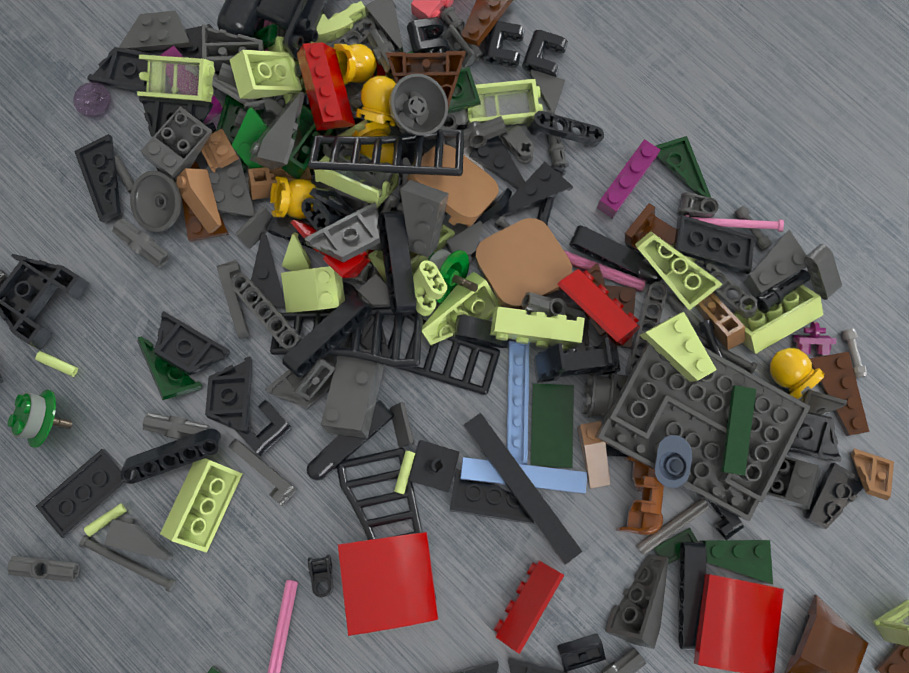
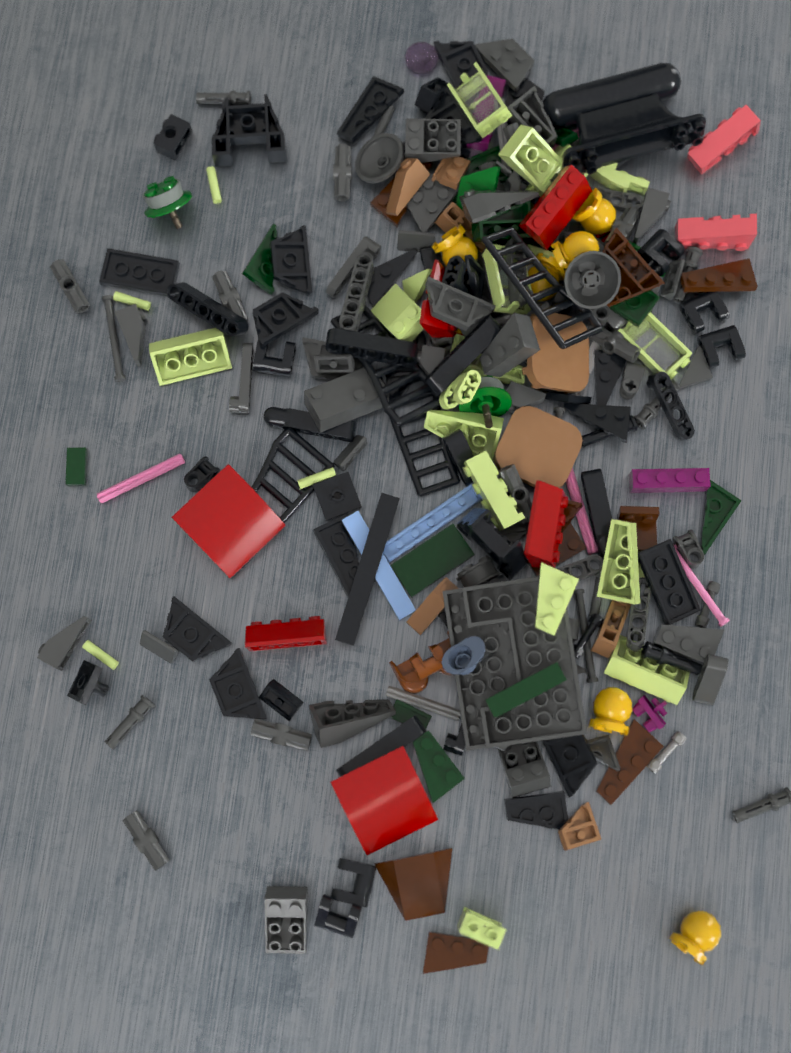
camera: 60 degrees right, 0 degrees up
none -> black arch [415,77,448,113]

